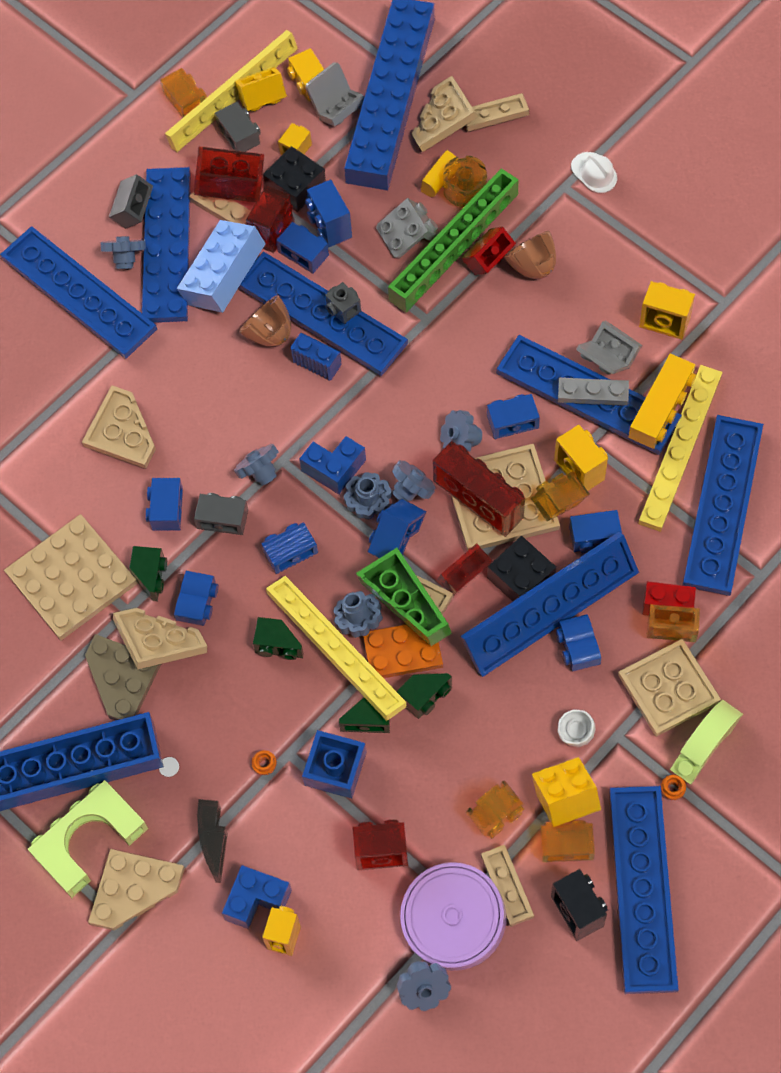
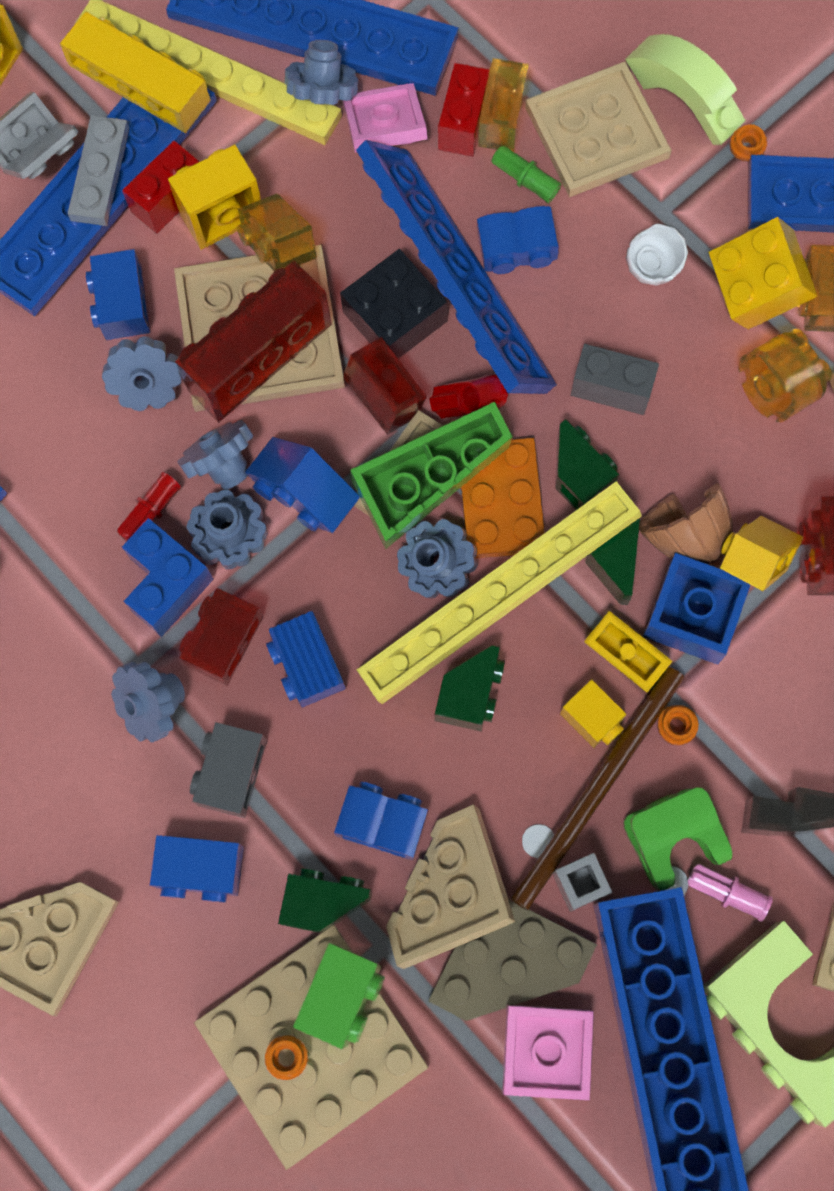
camera: 85 degrees left, 10 degrees up
blue brick [569,510,622,553] -> none
none -> red axle [117,472,181,541]
none -> red brick [122,141,200,234]
none -> clear red brick [179,588,264,686]
none -> orange plate [265,1035,308,1080]
none -> sand blue plant [285,40,358,105]
none -> bright green brick [293,943,385,1049]
none -> bright pink plate [343,83,427,152]
none -> red piece [429,374,508,419]
none -> bright green axle [491,146,562,204]
none -> bright pink plate [502,1005,593,1100]
none -> reddish brown piece [511,667,685,911]
none -> white sticker [522,824,554,858]
none -> light grey brick [553,853,612,912]
none -> yellow brick [560,679,626,748]
none -> dark grey brick [571,344,659,415]
none -> yellow brick [584,611,673,693]
none -> bright green piece [623,787,733,891]
none -> nougat hair [639,483,733,564]
none -> bright pink axle [687,864,773,922]
none -> yellow brick [720,516,804,591]

